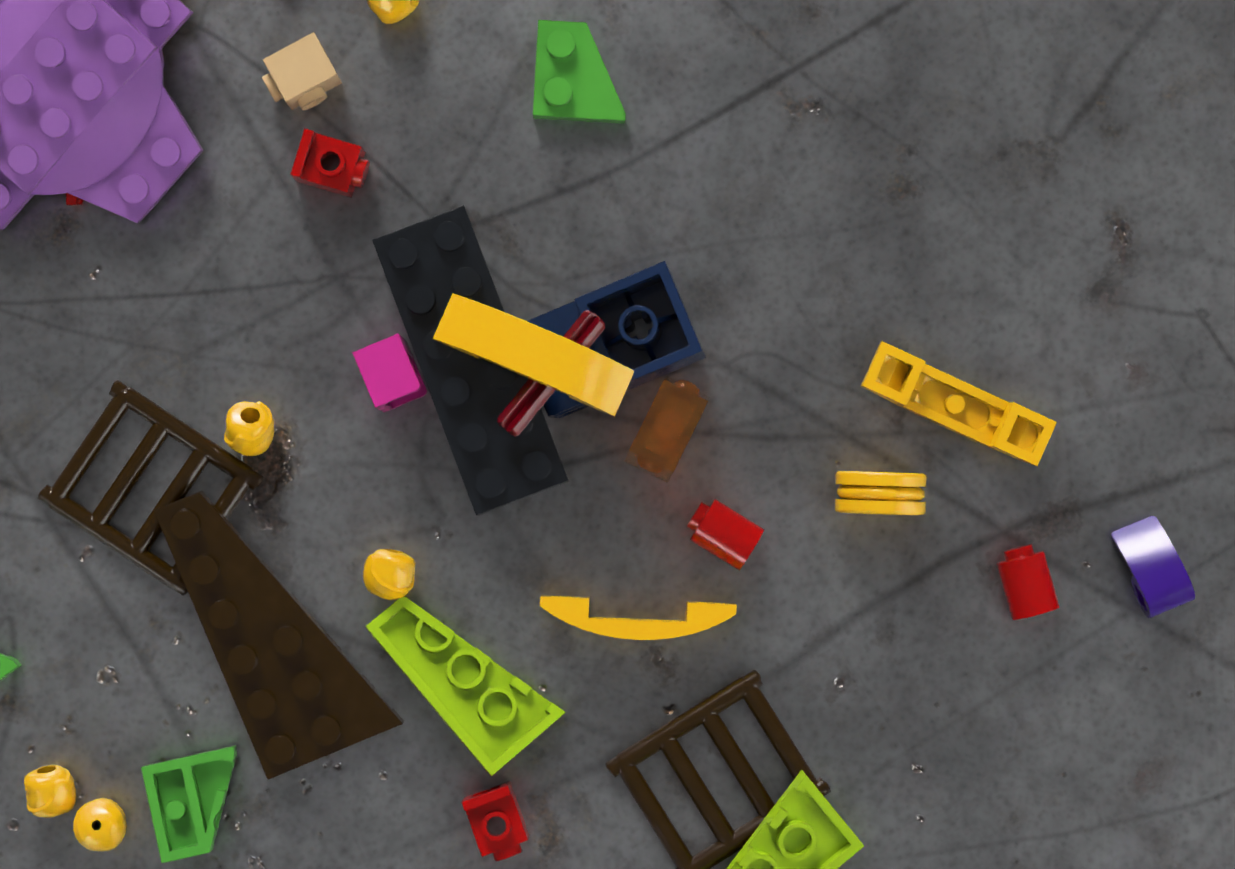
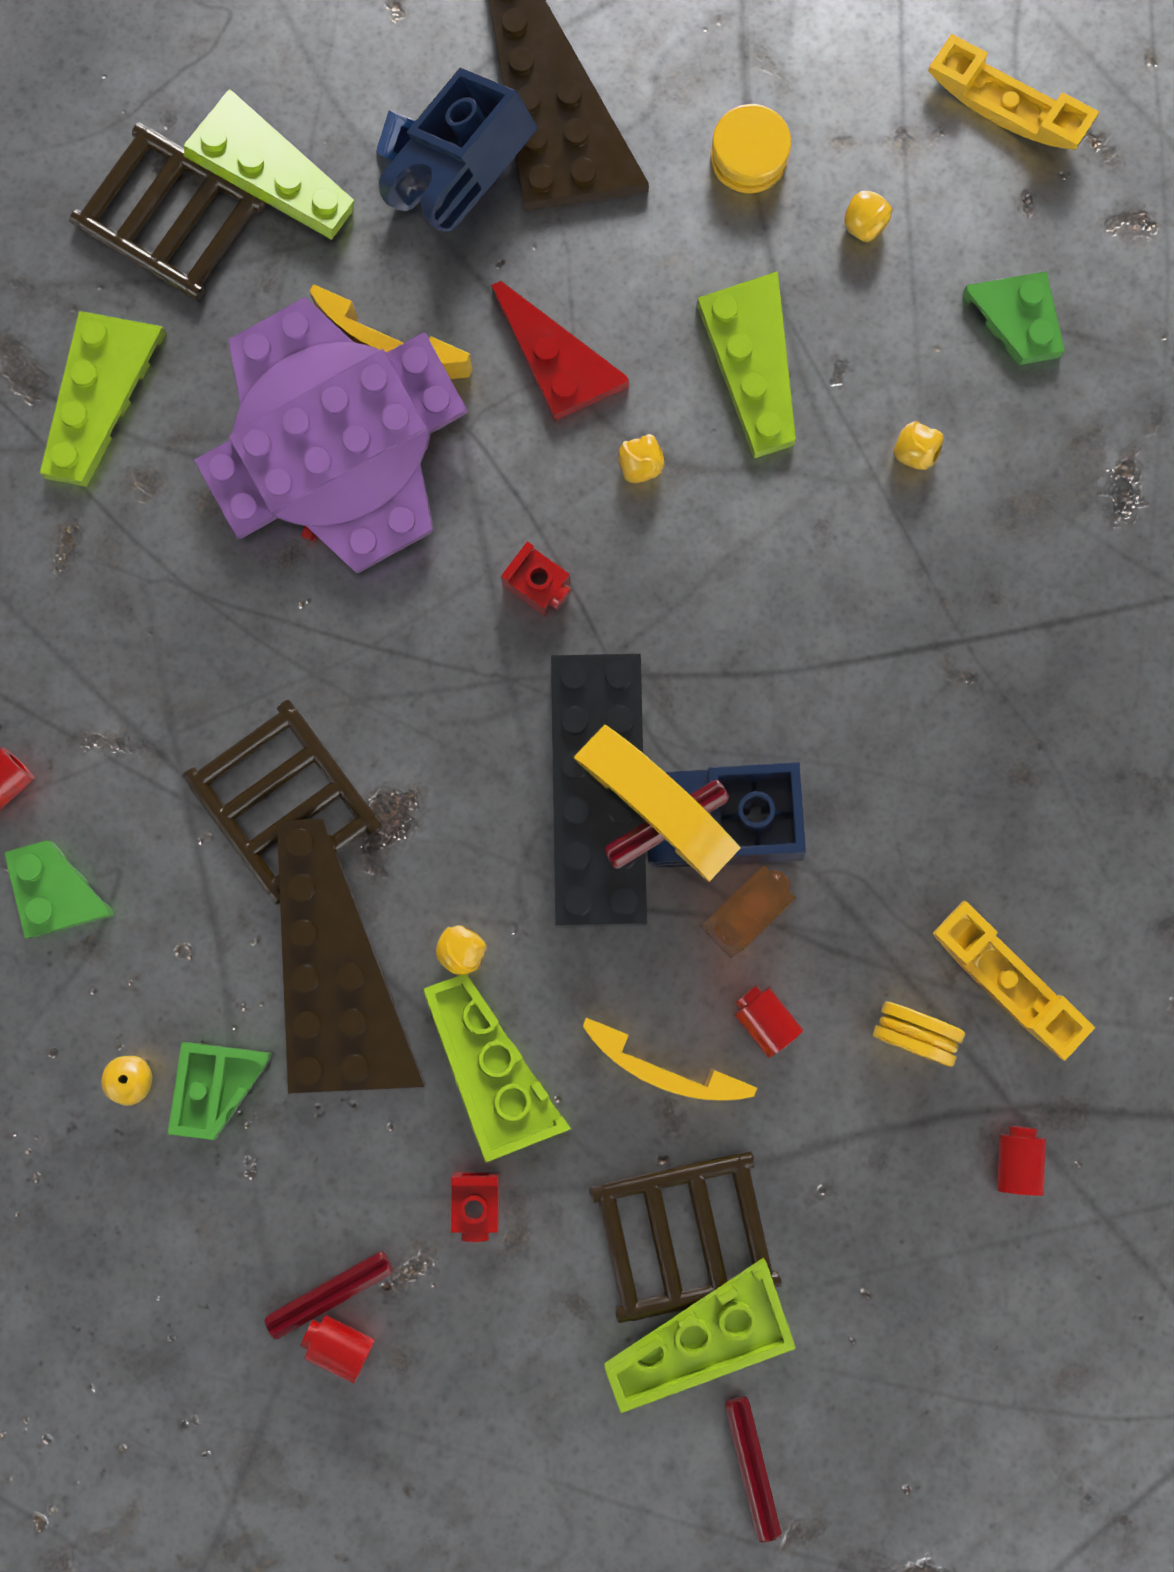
camera: 20 degrees right, 5 degrees down
yellow piece [24,765,76,818] -> none
yellow piece [224,401,274,456] -> none
tan brick [262,32,342,110] -> none
dark pink panel [352,333,427,413] -> none
bright green wing [533,20,626,124] -> none
dark purple panel [1111,516,1195,618] -> none

